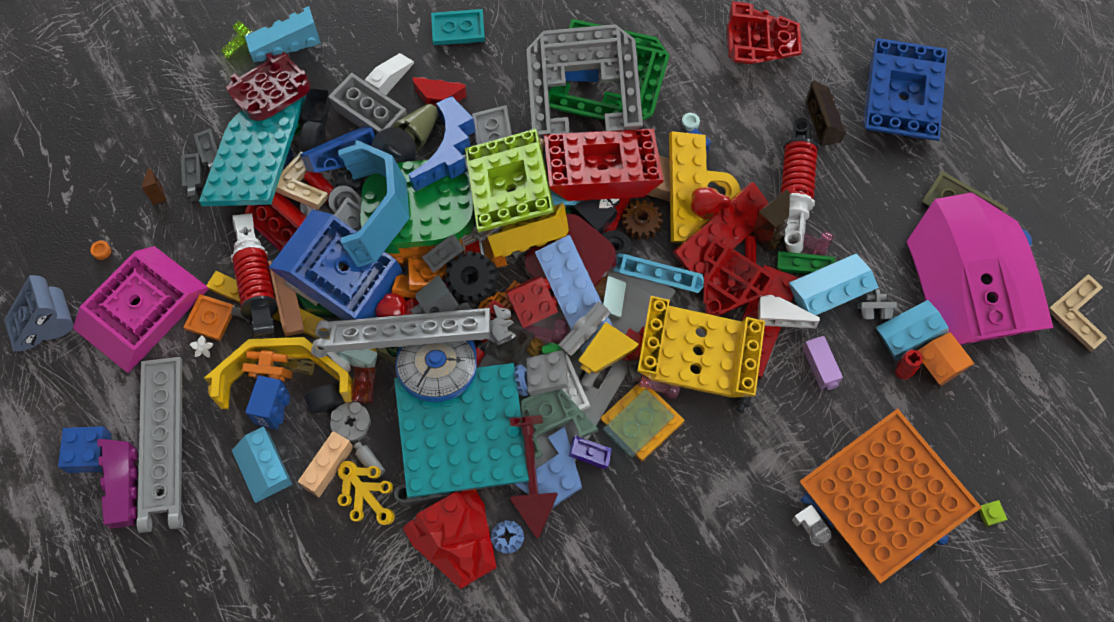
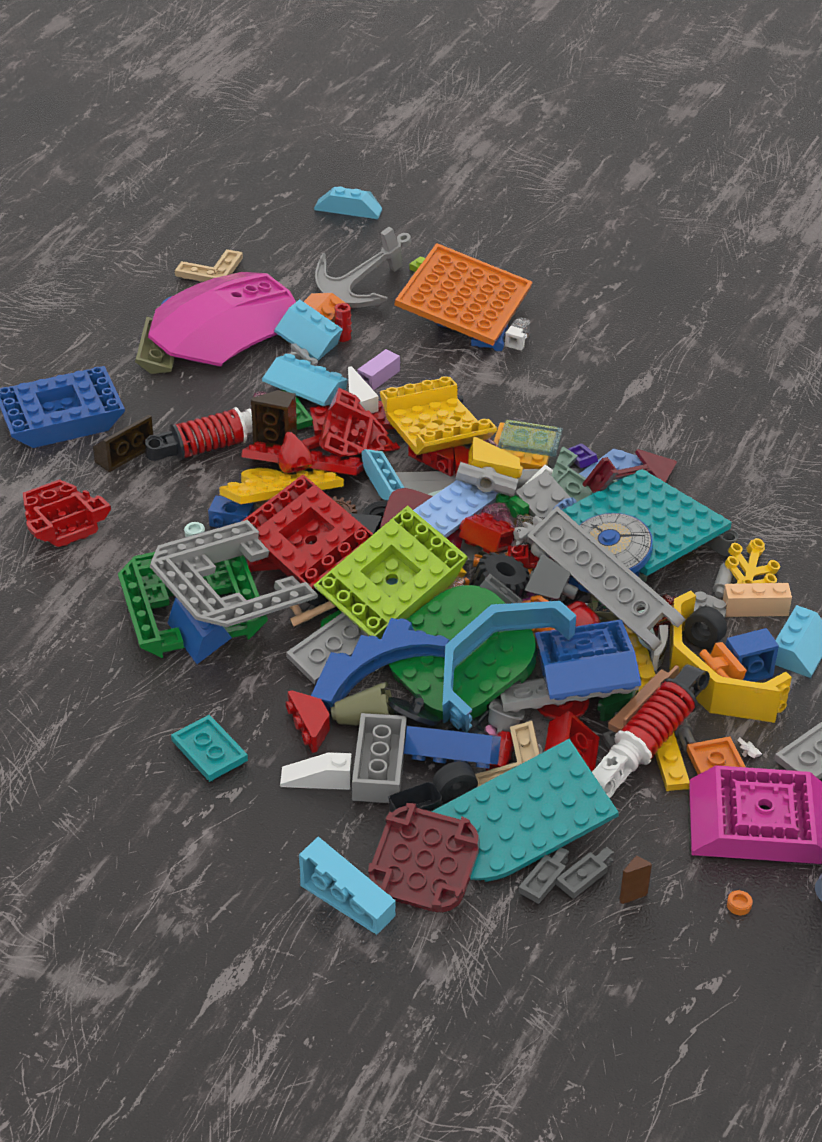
camera: 125 degrees left, 25 degrees down
clear neon green piece [221,20,252,58] -> none
red wedge [403,489,497,589] -> none
medium blue gear [491,520,524,554] -> none
none -> light grey piece [315,227,412,308]

